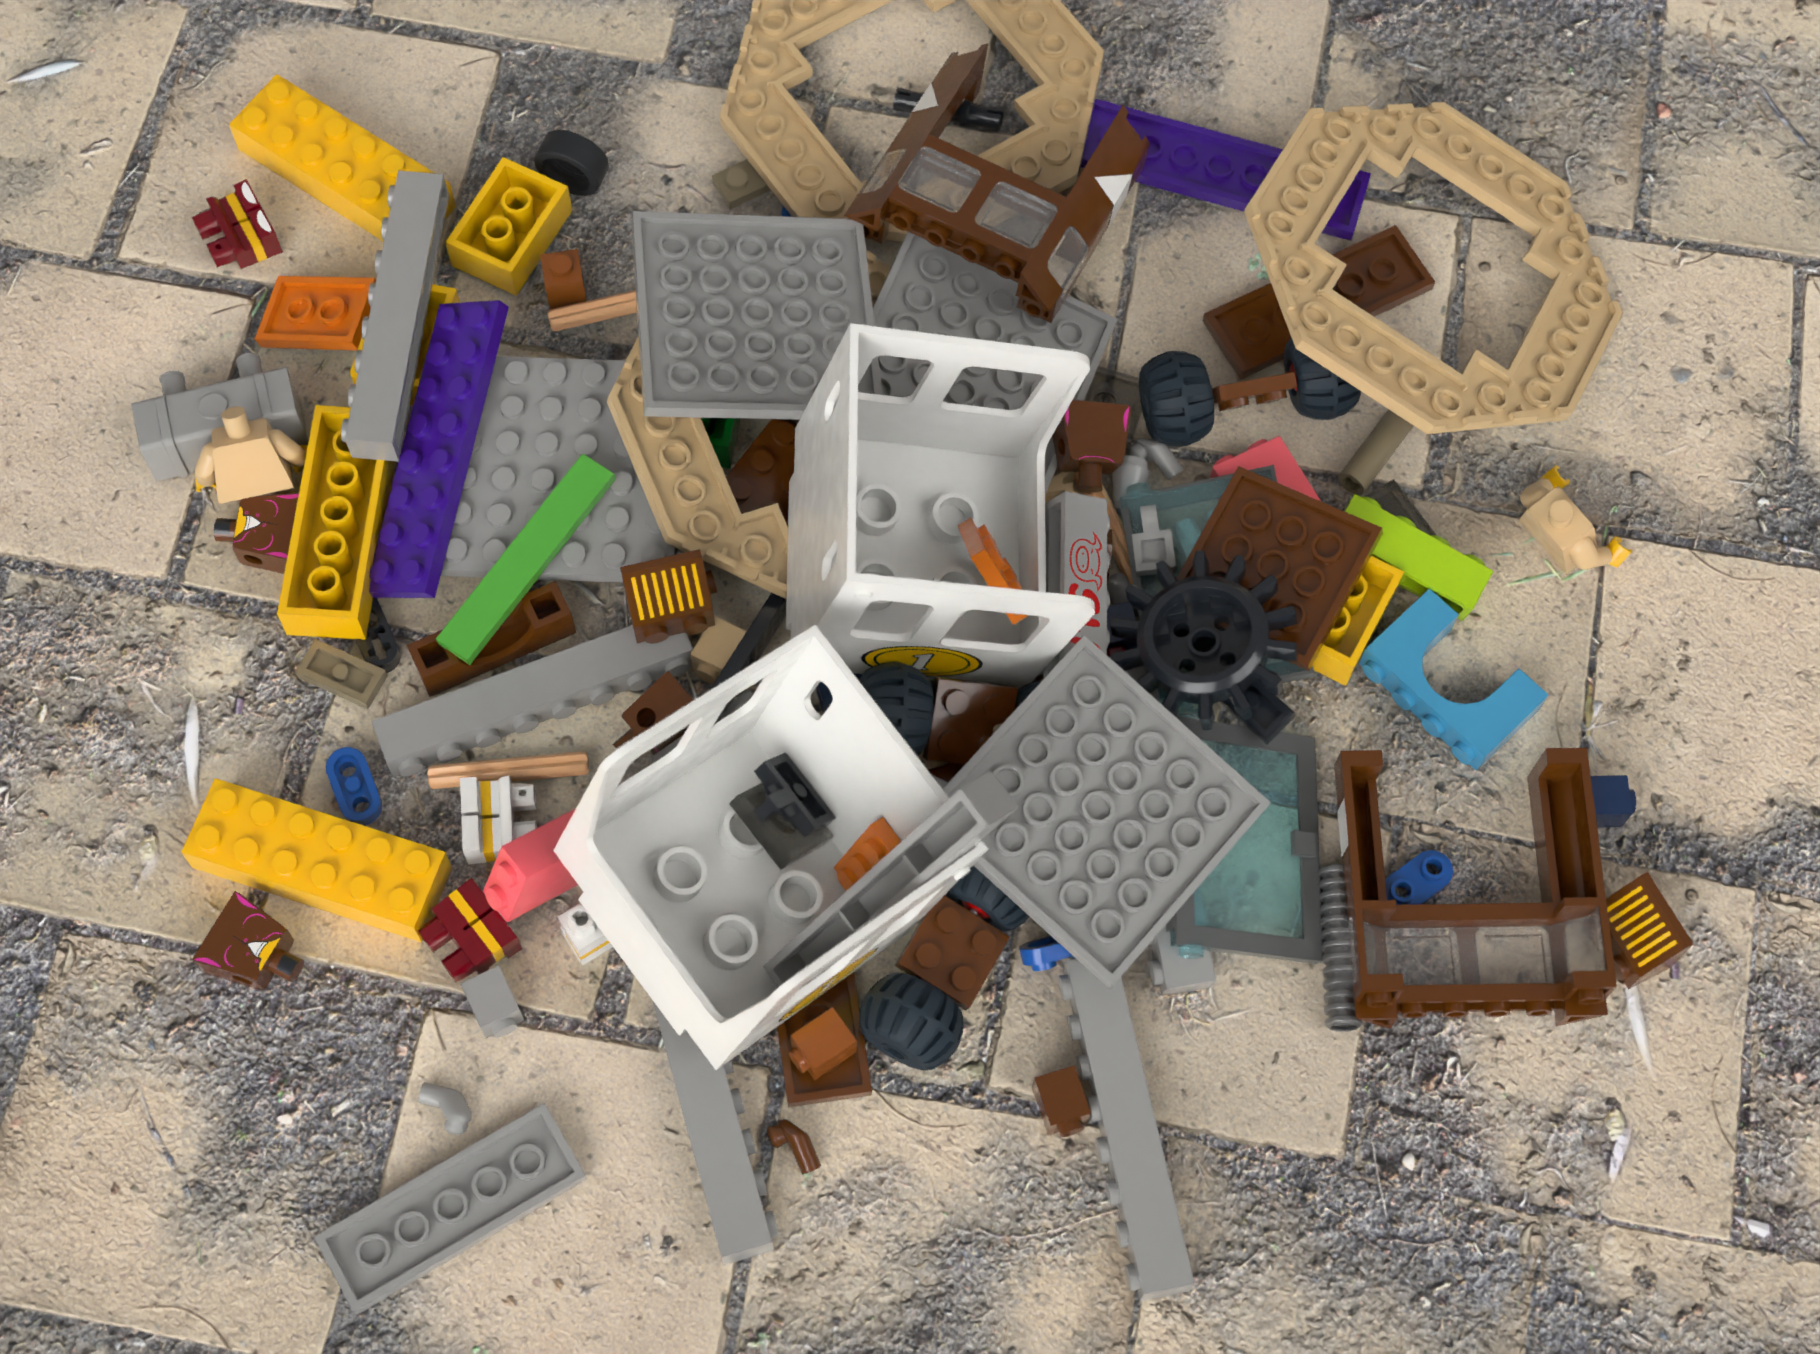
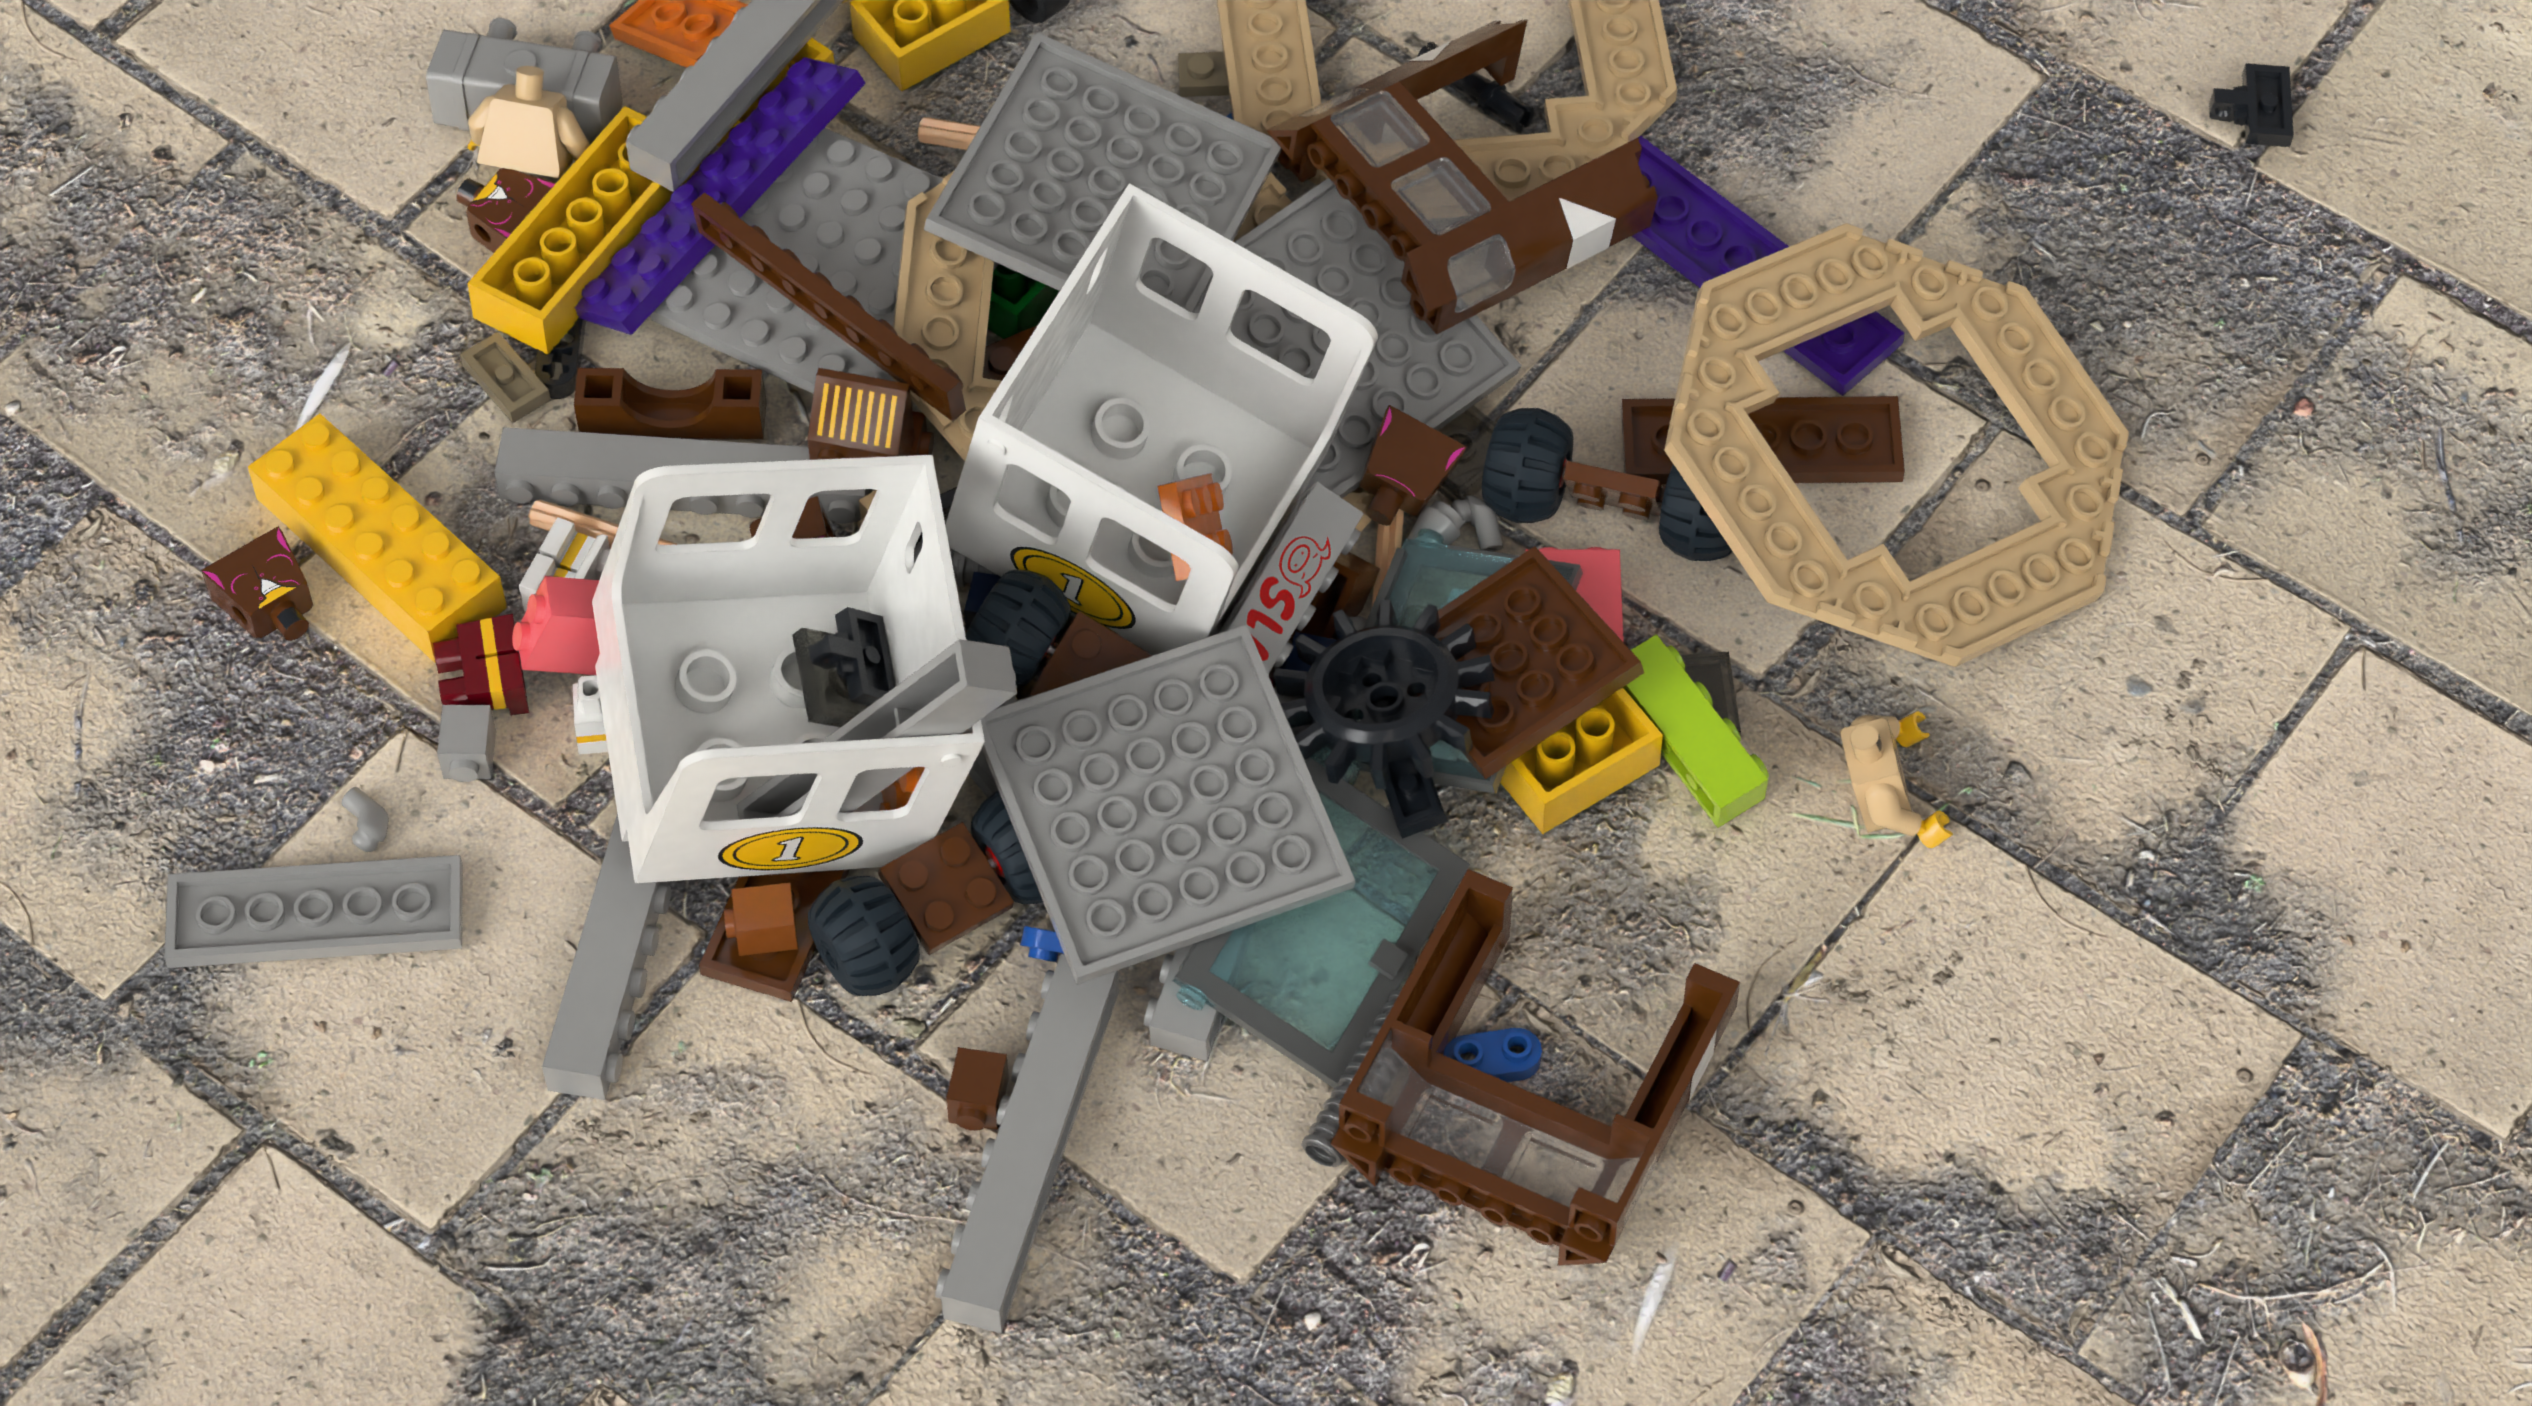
camera: 30 degrees right, 10 degrees down
blue plate [326,747,383,826] -> none
bright green tile [436,453,616,665] -> none
dark orange brick [540,249,587,309] -> none
reddish brown arm [766,1119,821,1174] -> none
light grey plate [1132,504,1177,577] -> none
dark tan piece [1338,409,1414,495] -> none
dark azure arch [1359,588,1549,771] -> none
reddish brown slope [1586,872,1693,989] -> none
dark blue brick [1591,775,1636,828] -> none
none -> reddish brown plate [691,192,966,422]

